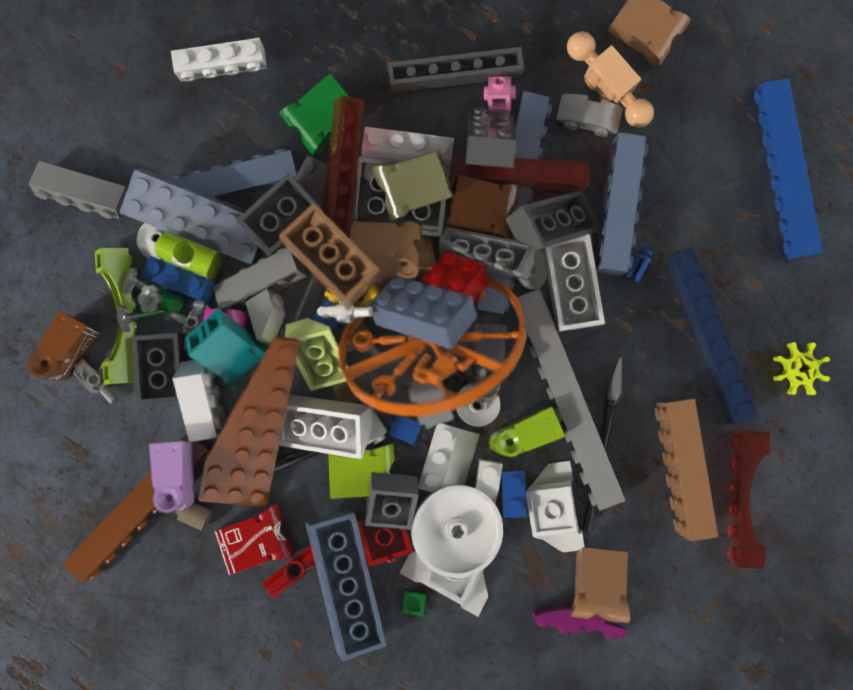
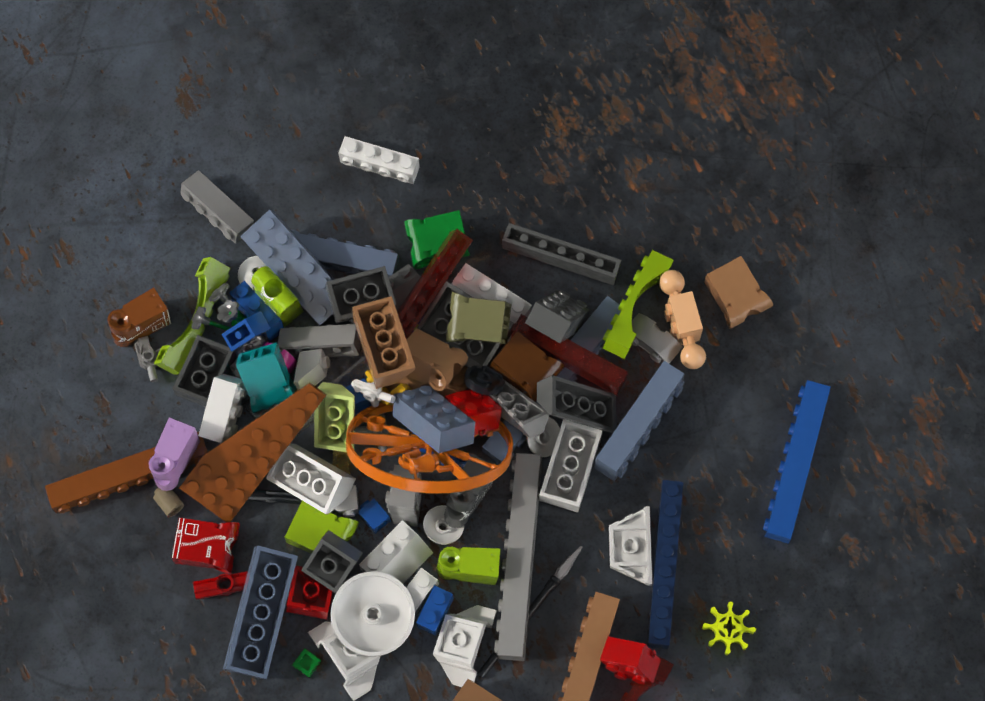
camera: 30 degrees right, 15 degrees down
bright pink brick [484,76,516,112] -> none
blue arm [626,247,653,283] -> none
none -> blue brick [222,311,271,352]
none -> black tile [464,366,505,395]
none -> red brick [600,637,661,684]
none -> lime arch [602,250,674,359]
none -> white wing [609,506,652,586]

